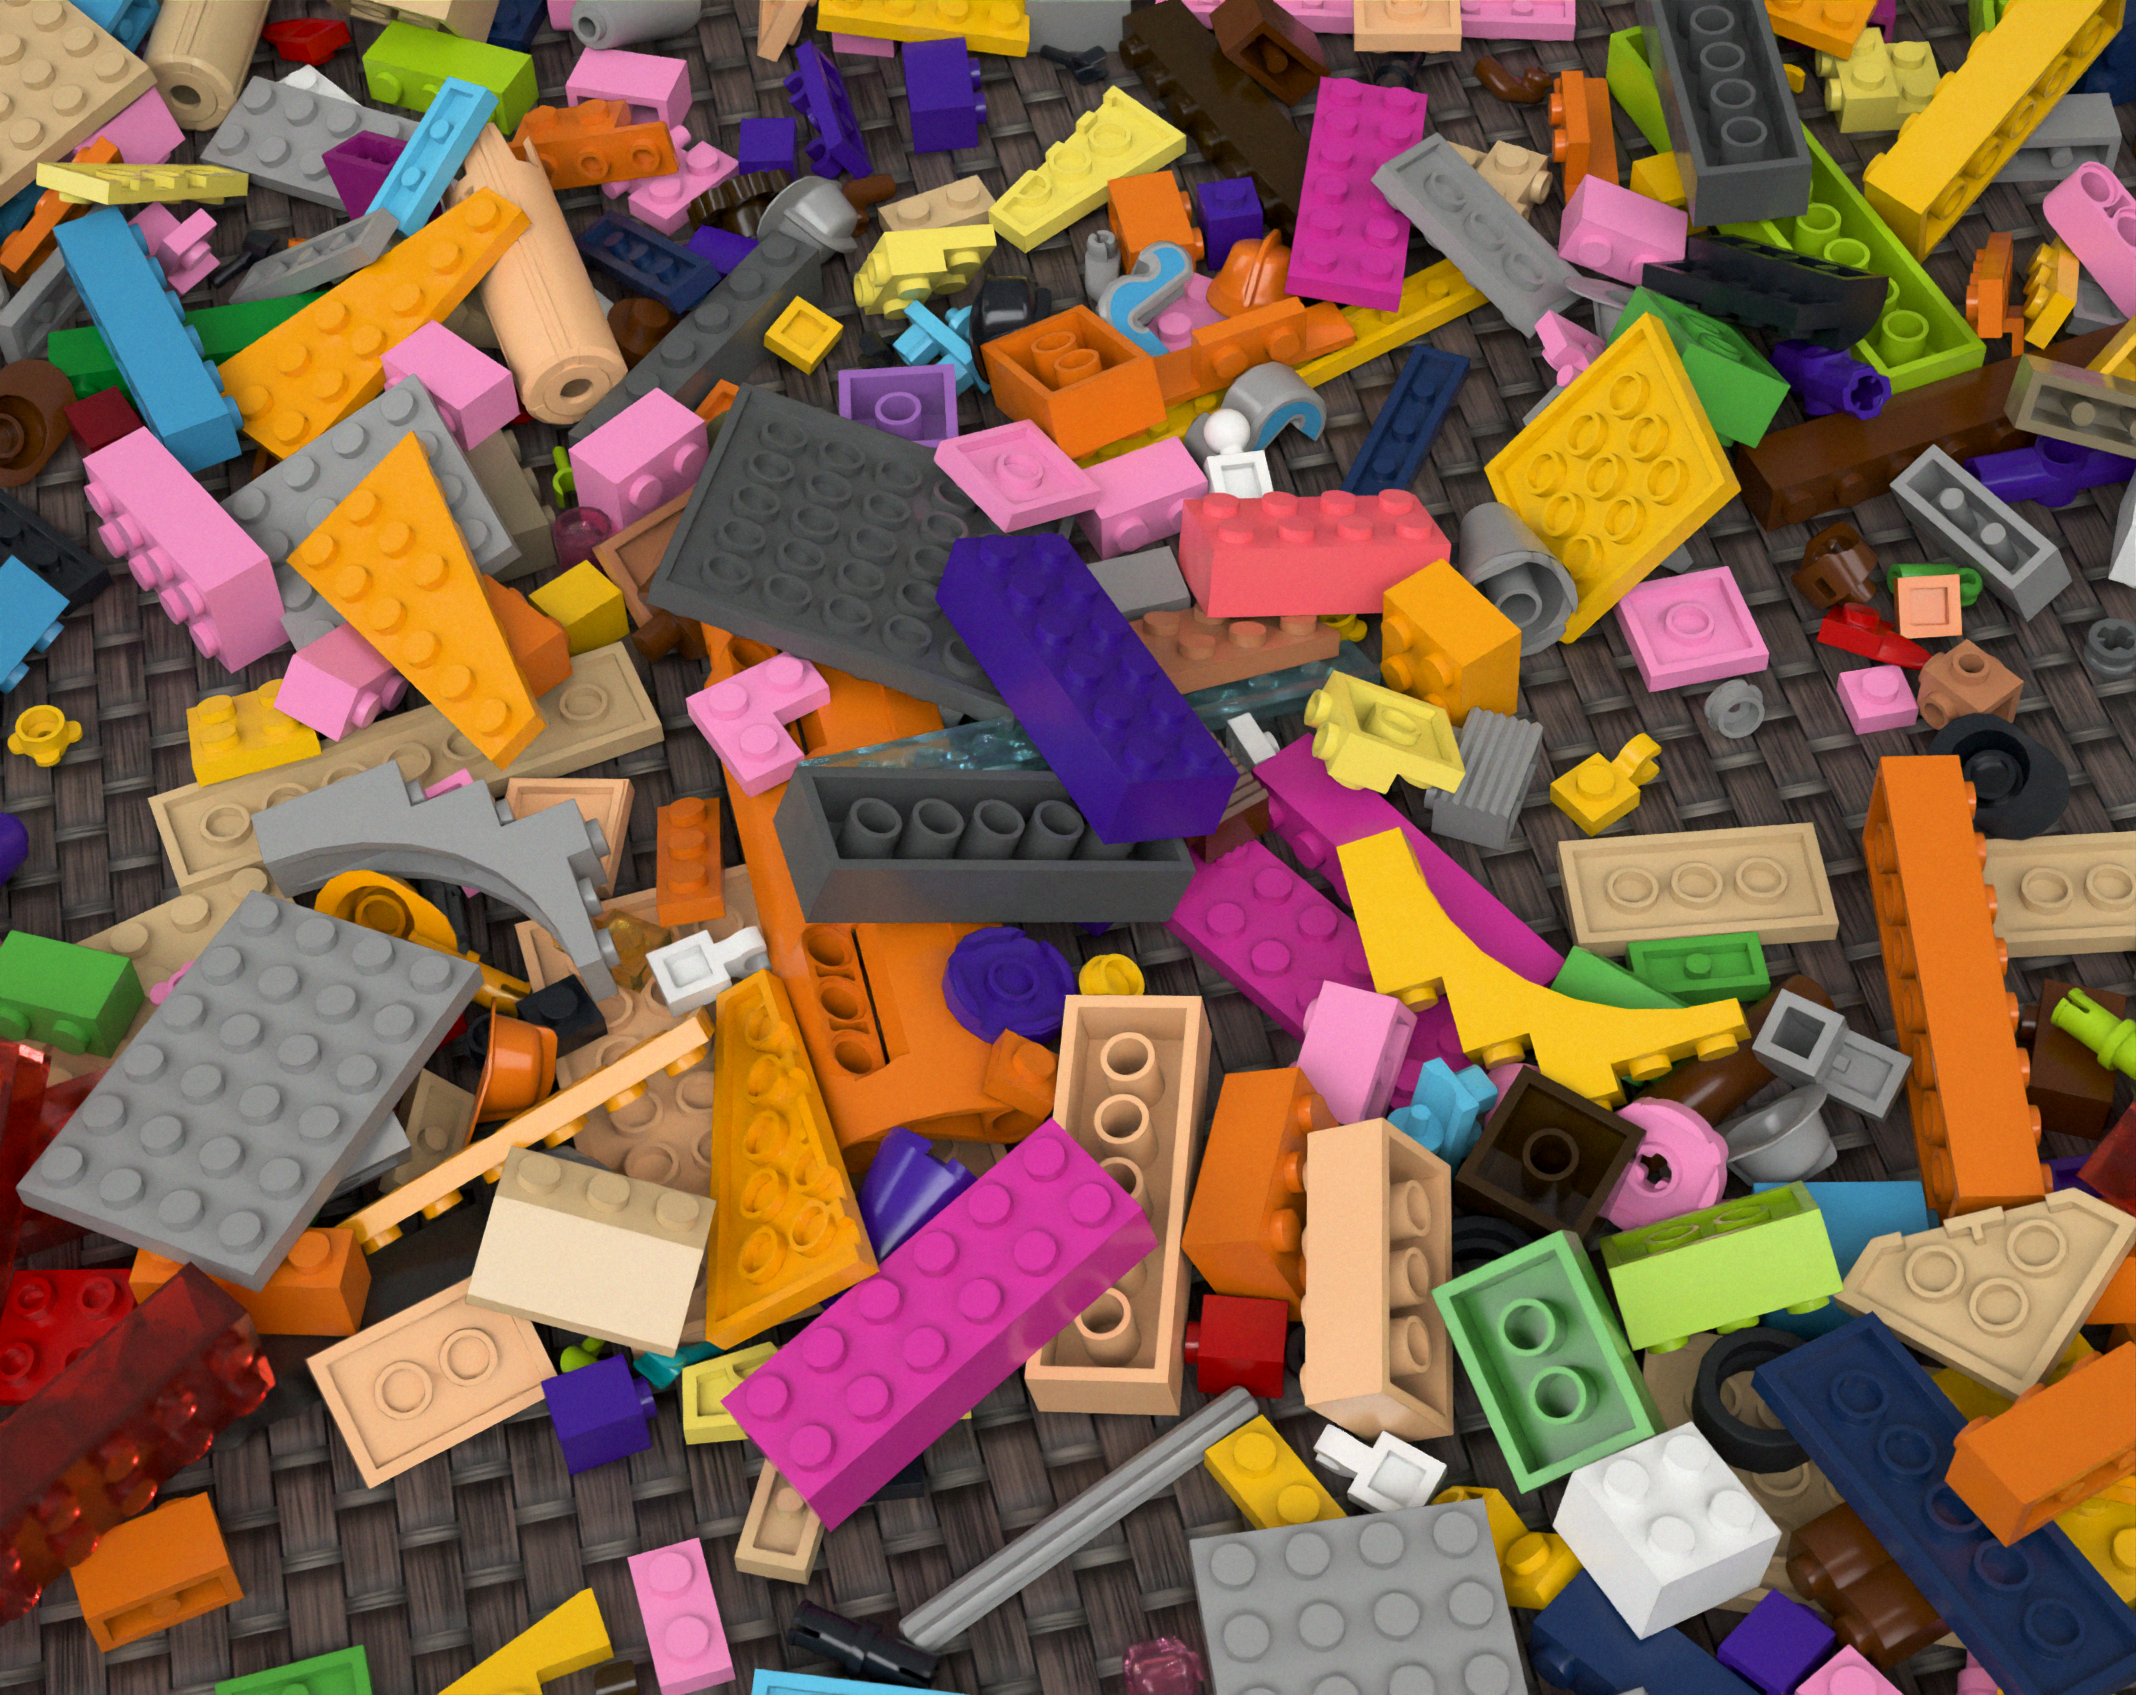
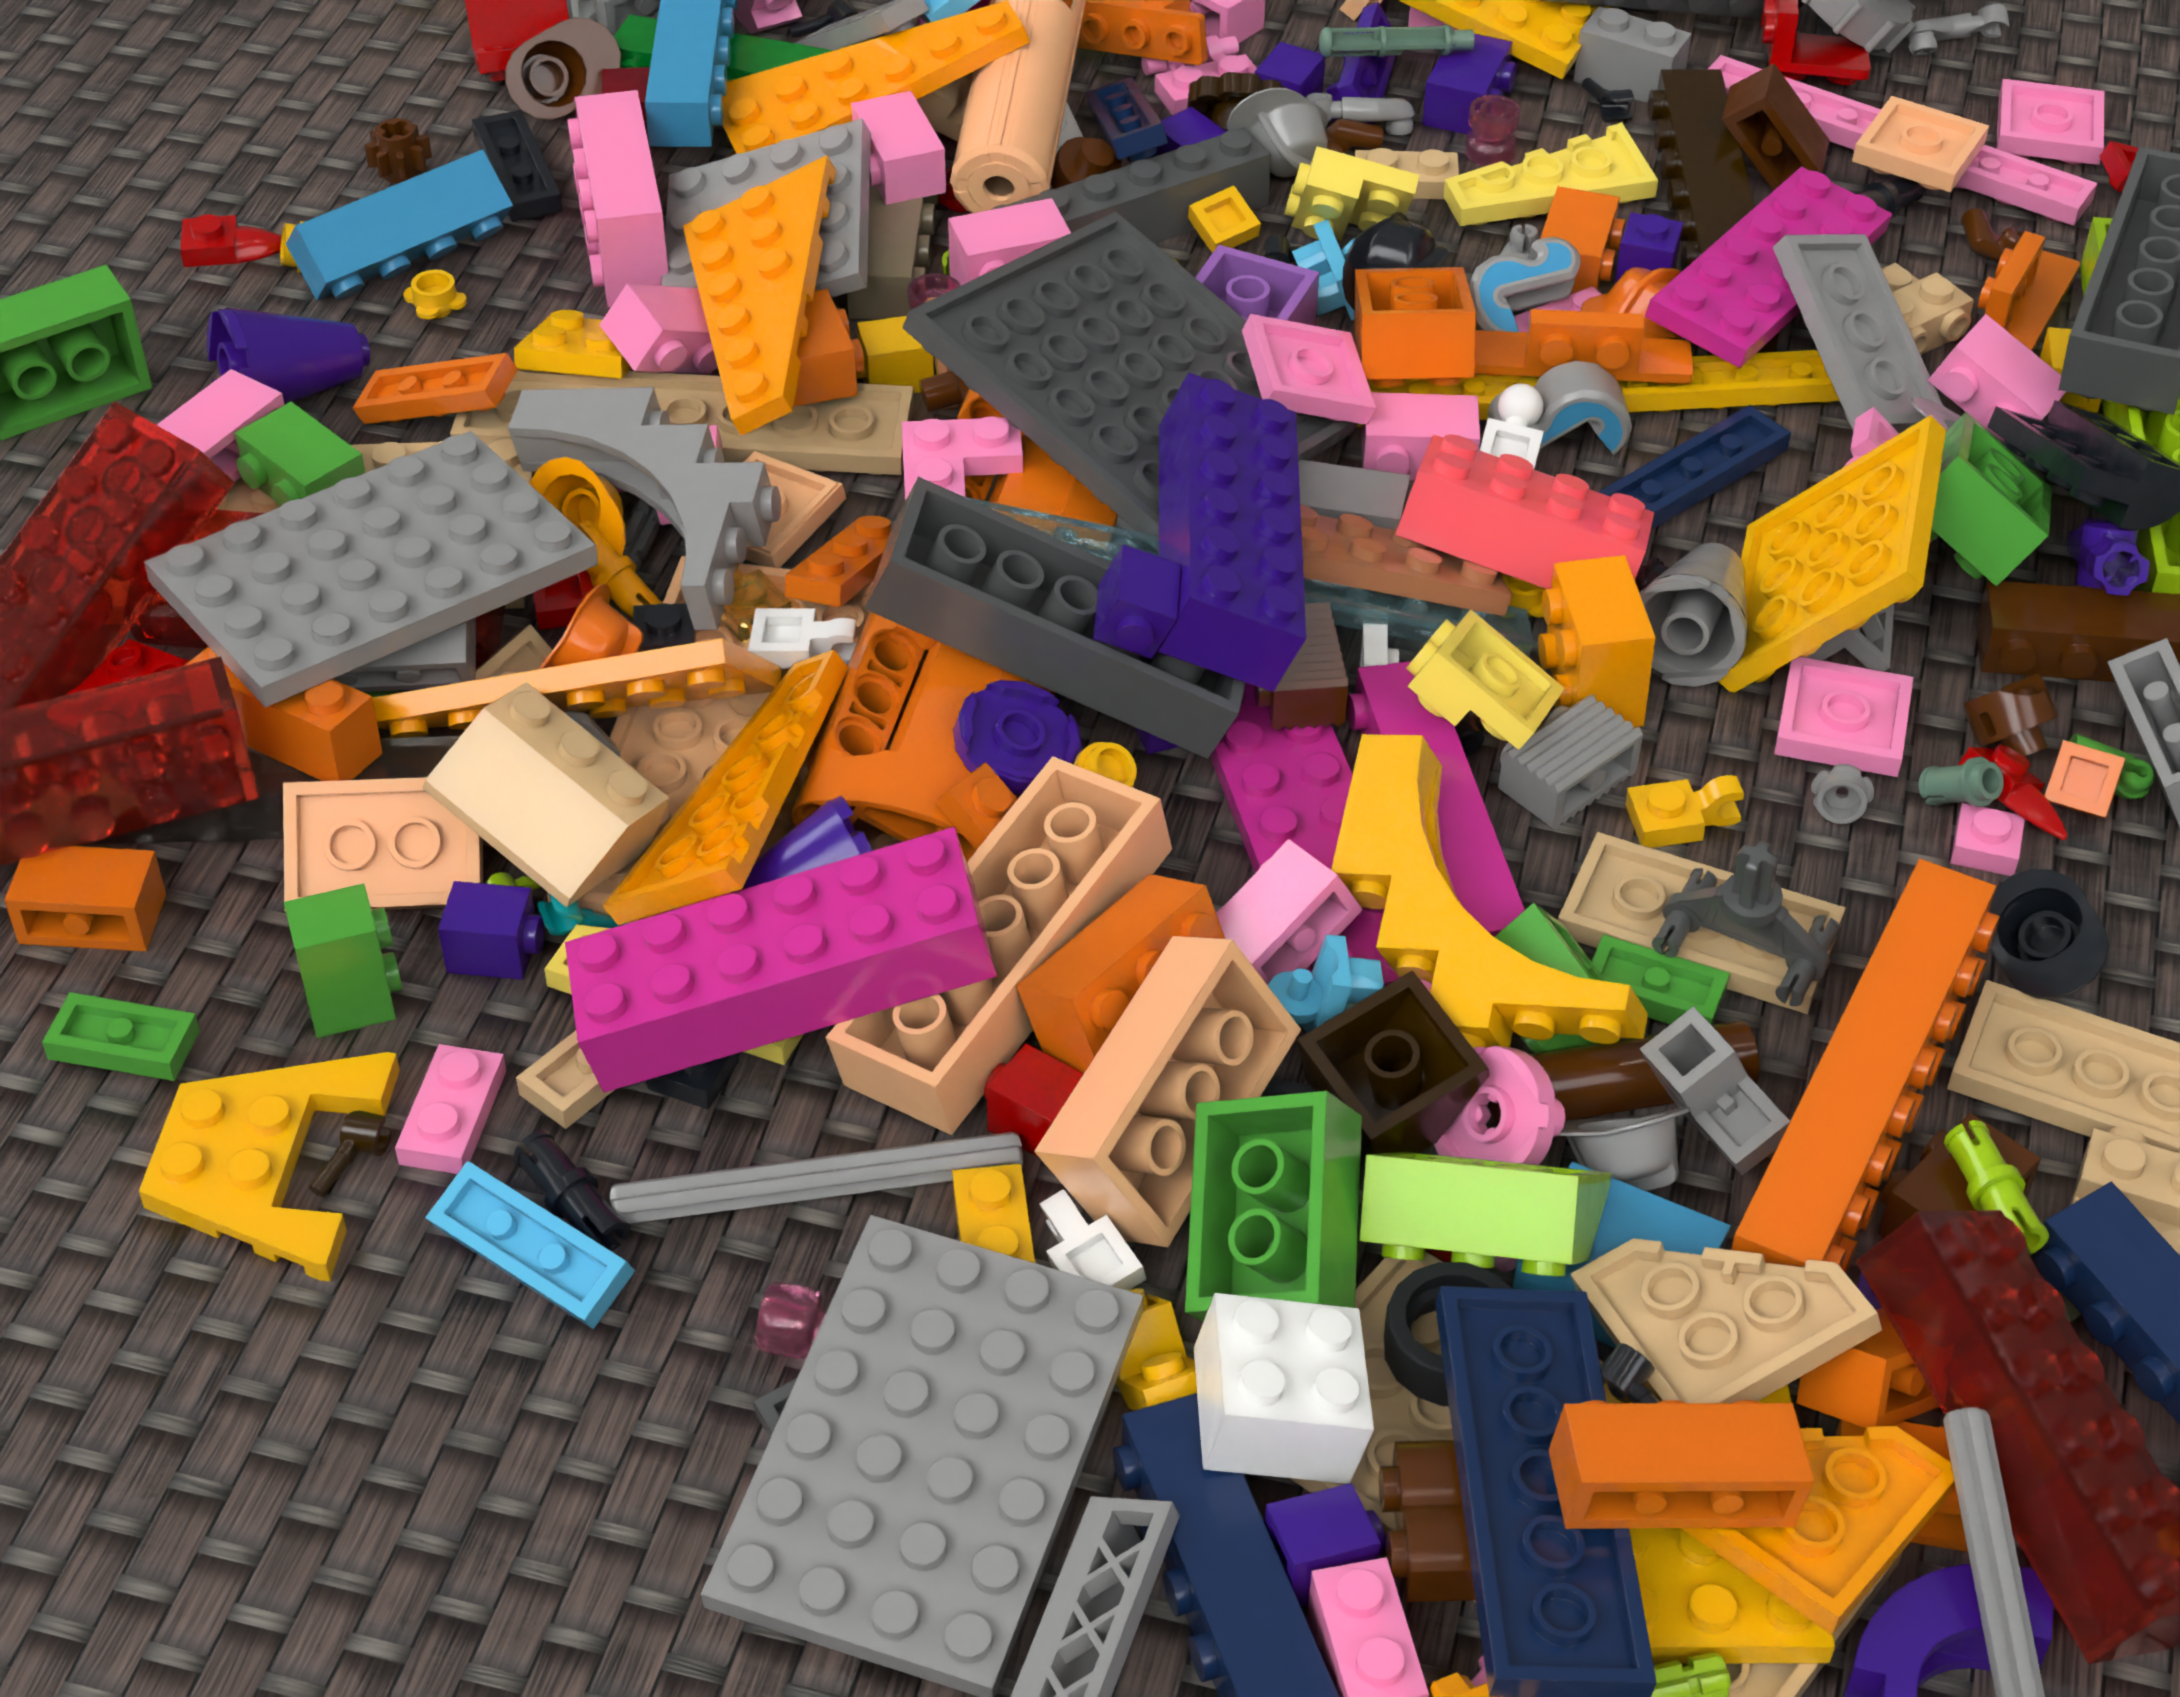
camera: 25 degrees right, 5 degrees down
nougat brick [1917,639,2024,730] -> none
none -> bright green brick [284,883,403,1038]
none -> orange plate [352,353,518,424]
none -> dark purple brick [1093,544,1181,659]
none -> light grey arm [1306,93,1415,135]
none -> sand green piece [1319,25,1474,58]
none -> clear pink wheel [1465,95,1521,166]
none -> black hand [1601,1343,1660,1403]
none -> dark grey axle [1651,841,1840,1006]
none -> sand green pin [1919,757,2004,807]

